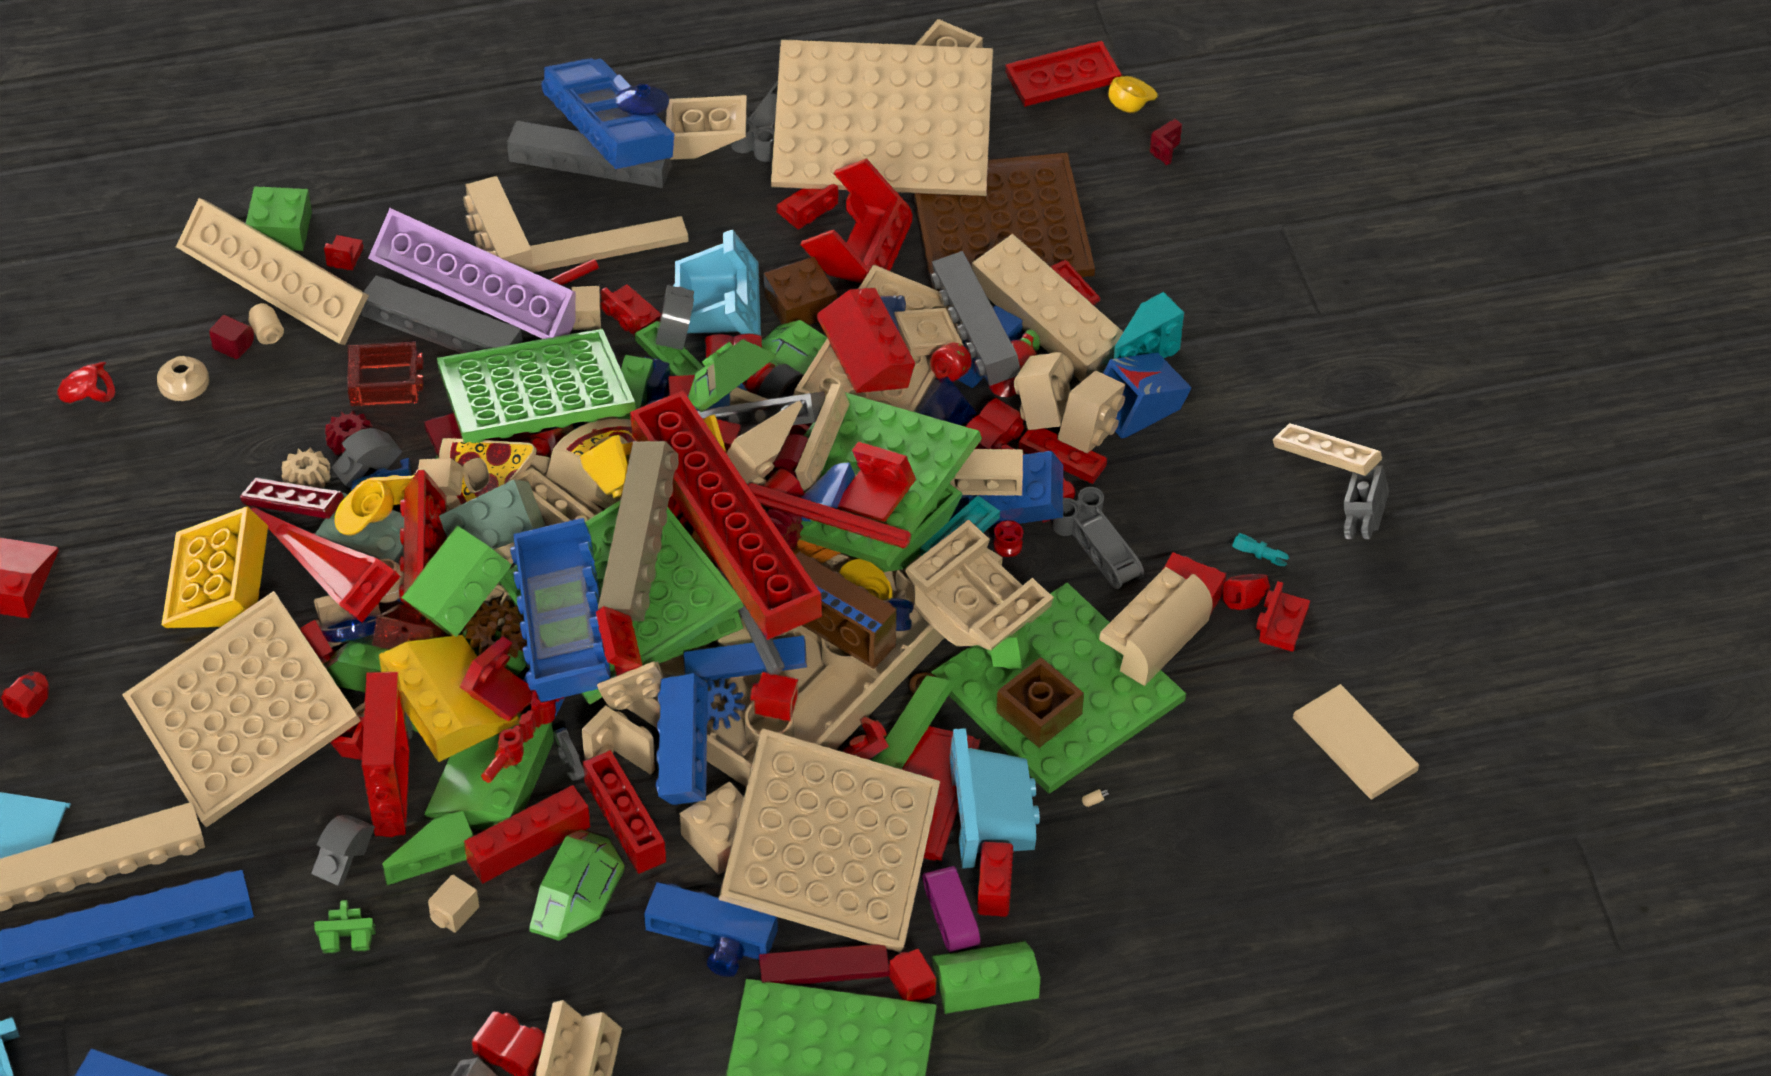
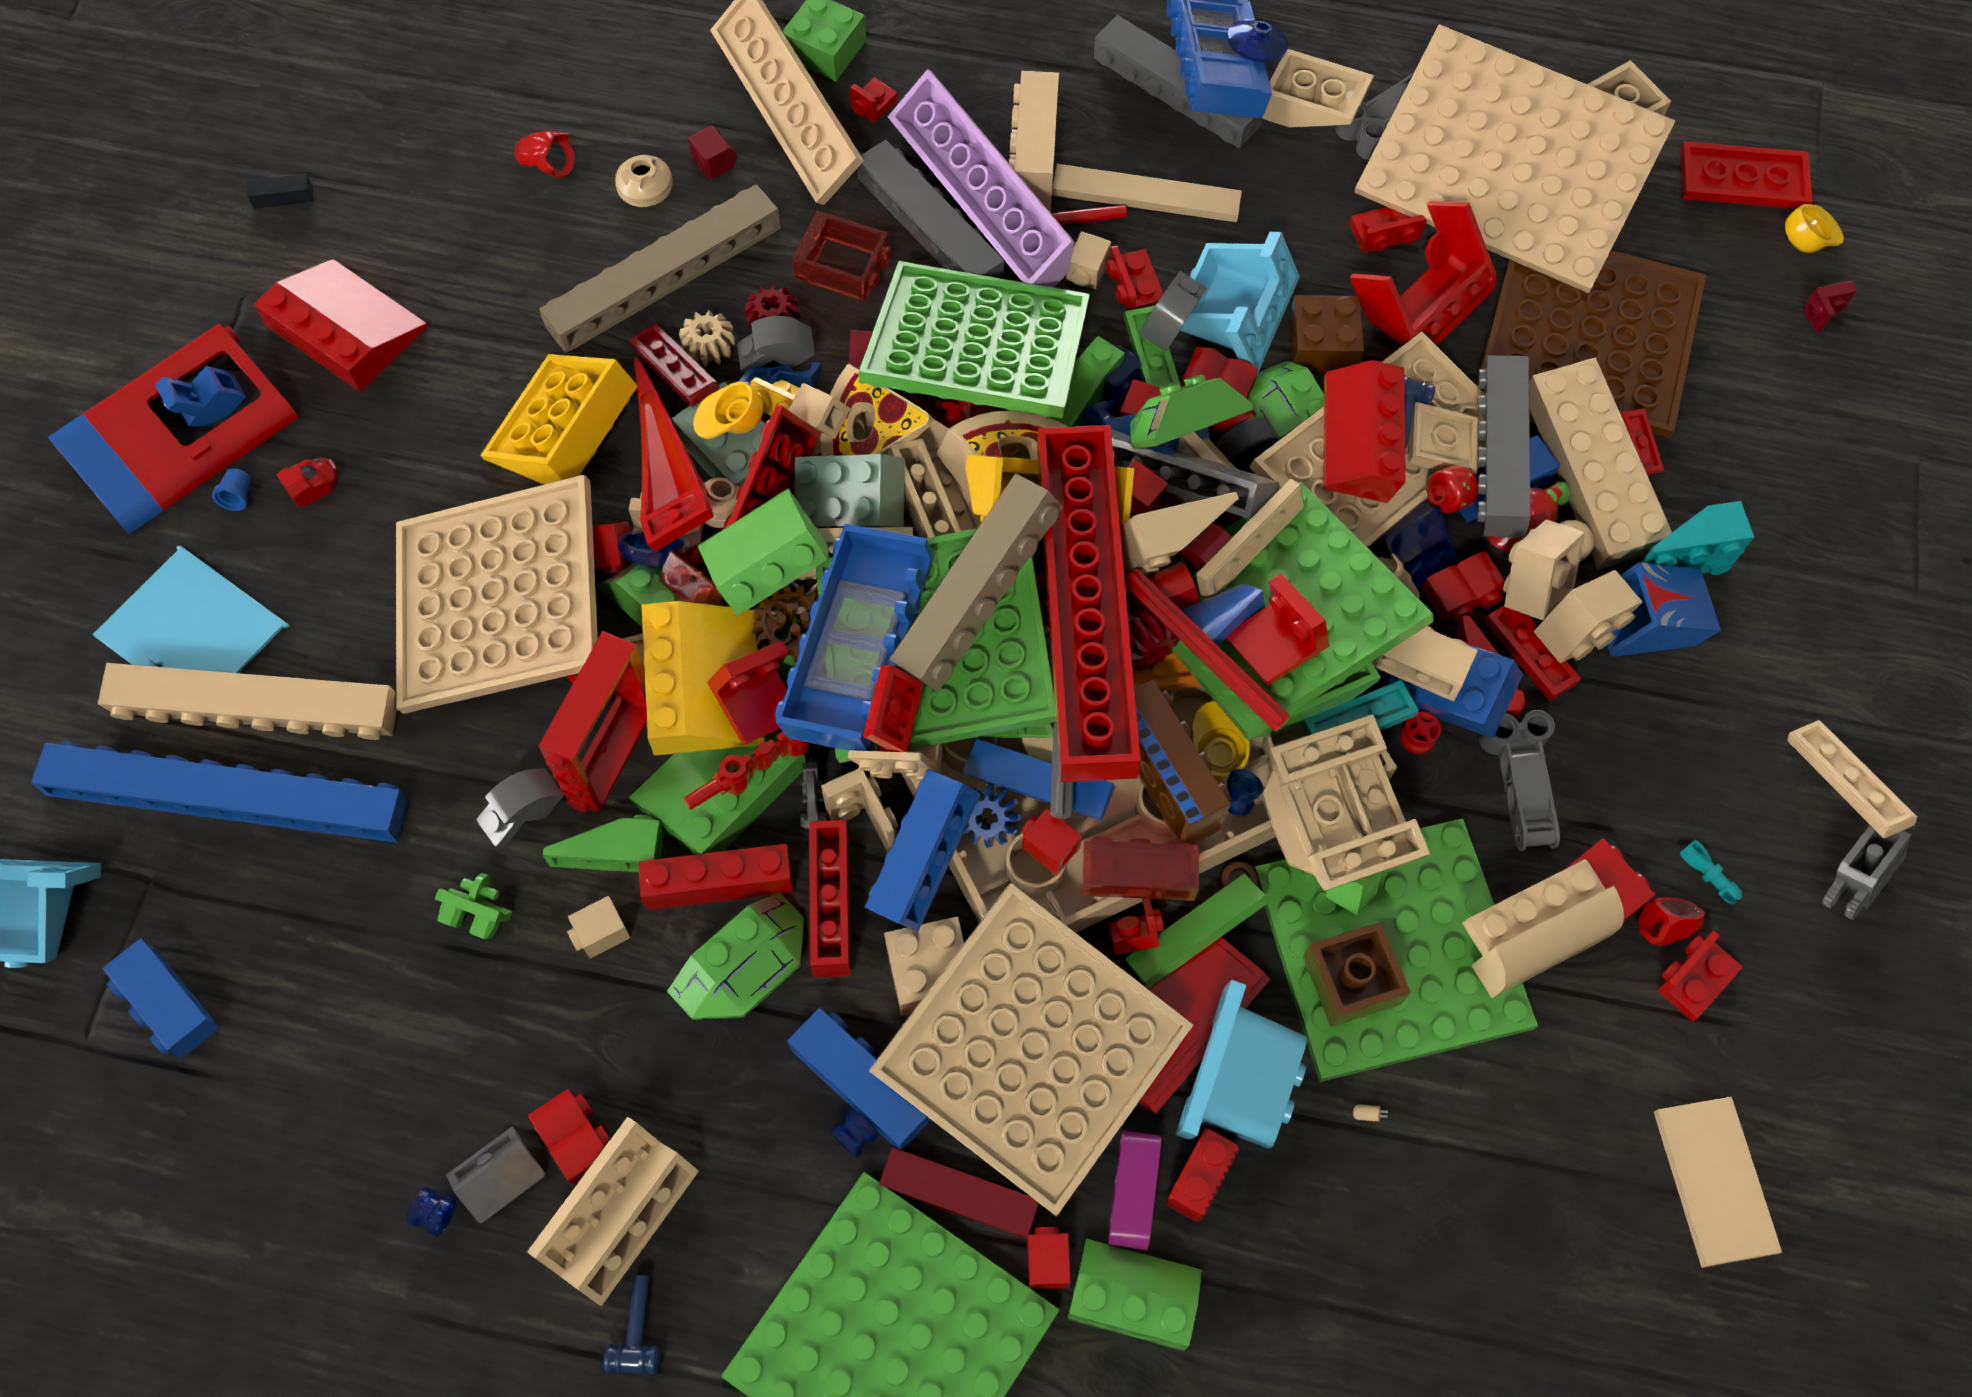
camera: 25 degrees right, 15 degrees up
tan brick [248,303,284,344] -> none
none -> dark tan brick [539,184,781,353]
none -> clear red brick [1081,837,1199,901]

